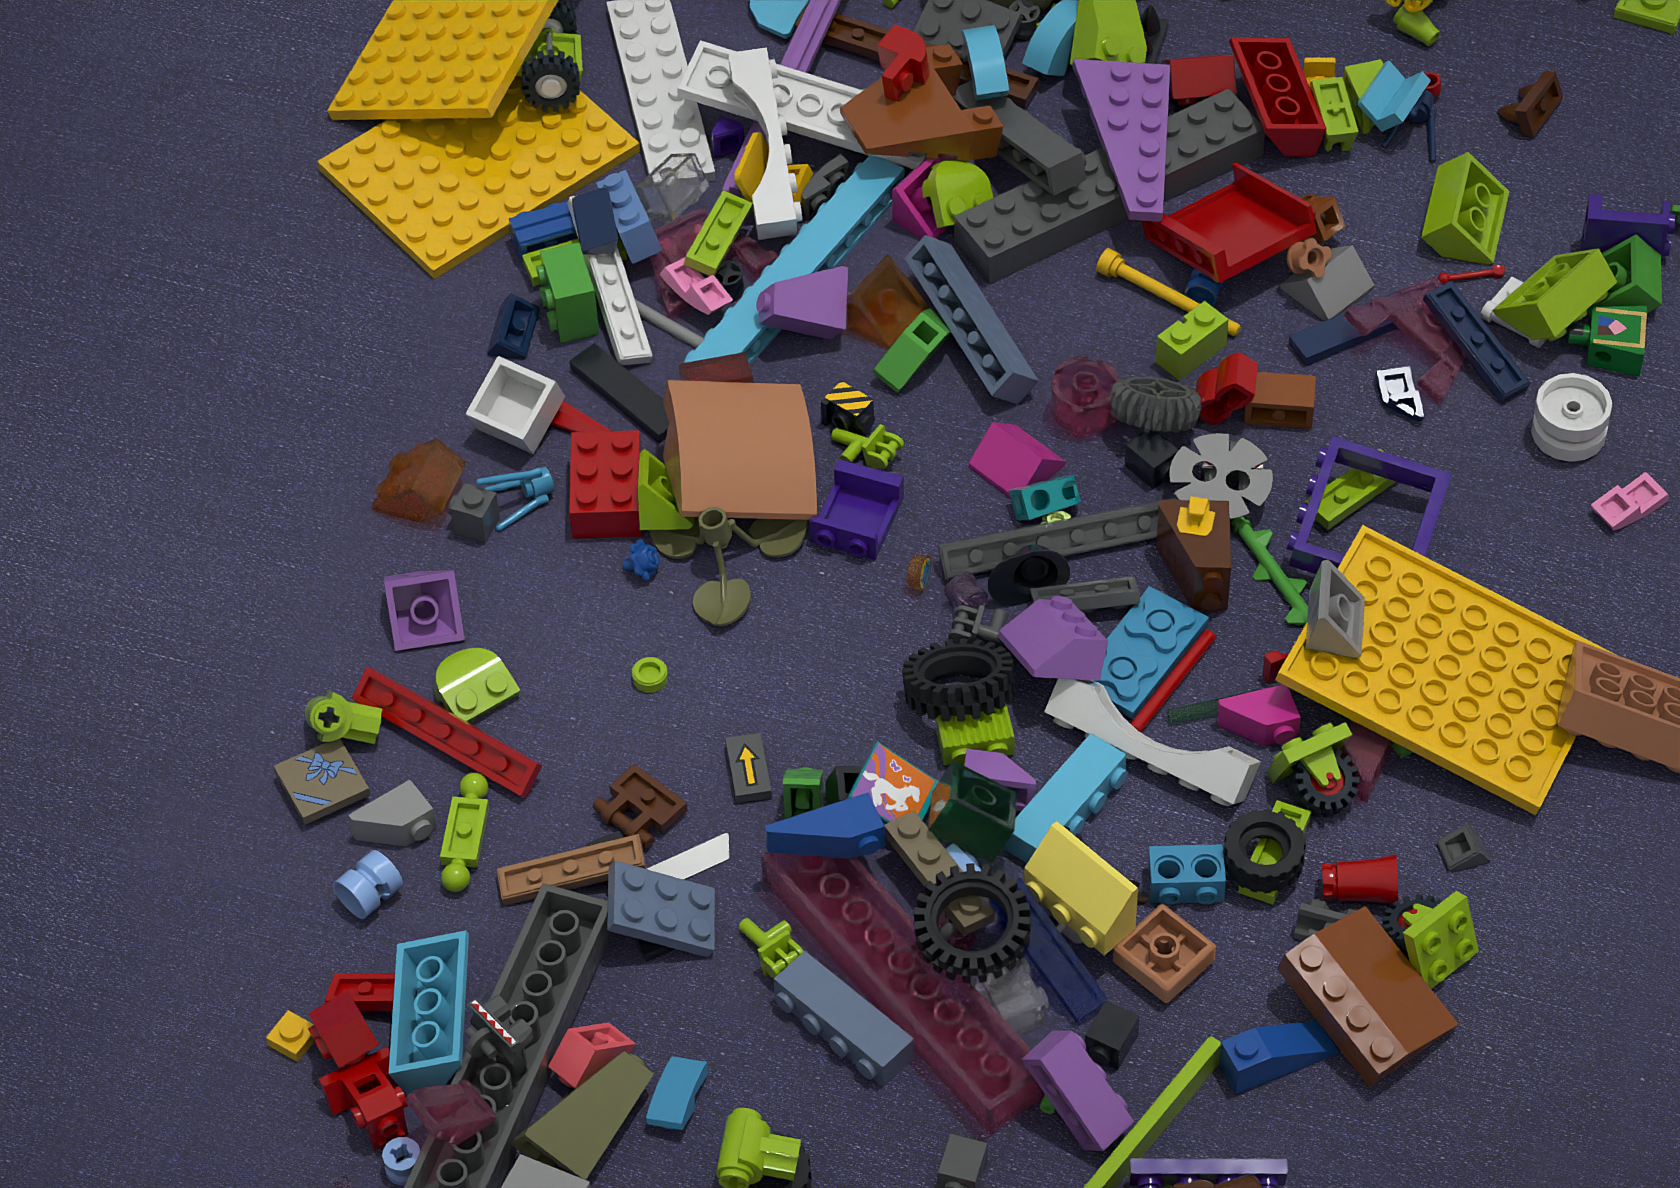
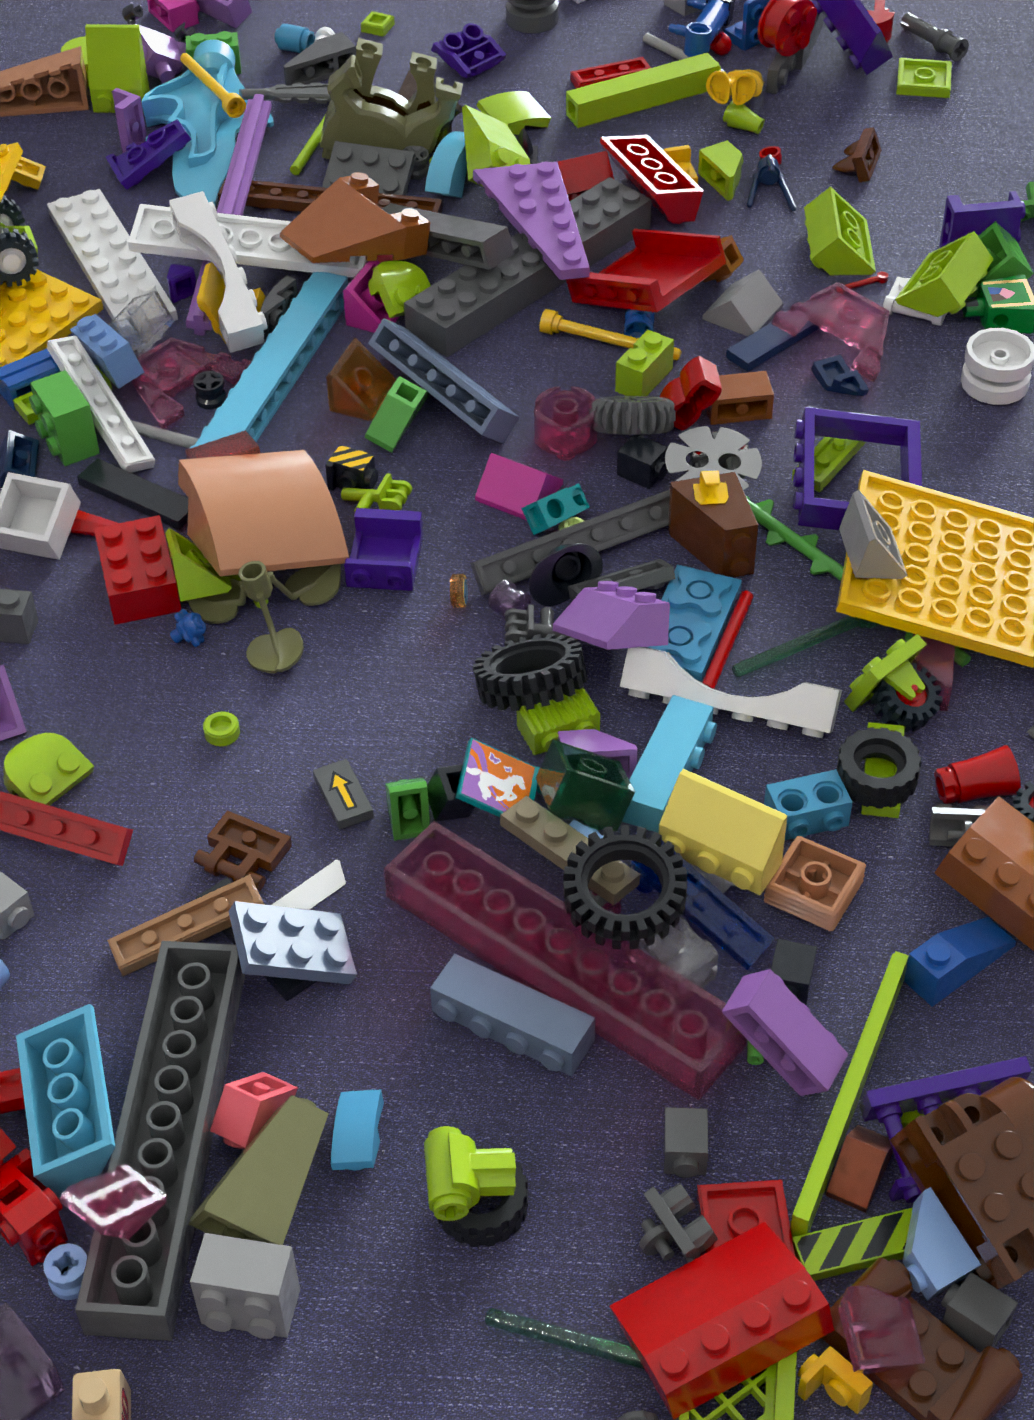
camera: 15 degrees left, 5 degrees down
lime plate [440,773,489,892] -> none
dark grey hips [465,995,534,1067] -> none
dark azure plant [476,467,555,531] -> none
dark blue slope [571,187,618,254] -> none
bright pink slope [659,257,733,315] -> none
lime plate [684,190,753,276] -> none
lime arm [739,918,804,979] -> none
medium lavender slope [756,266,848,340] -> none
blue slope [764,792,885,859] -> none
red brick [877,24,930,102] -> none
medium azure arch [961,25,1009,101] -> none
dark pink slope [1217,685,1301,746] -> none
red tile [1262,651,1289,684] -> none
nougat brick [1287,238,1332,277] -> none
lime hinge [1310,77,1359,151] -> none
medium azure panel [1357,61,1431,132] -> none
dark blue tile [1423,281,1531,403] -> none

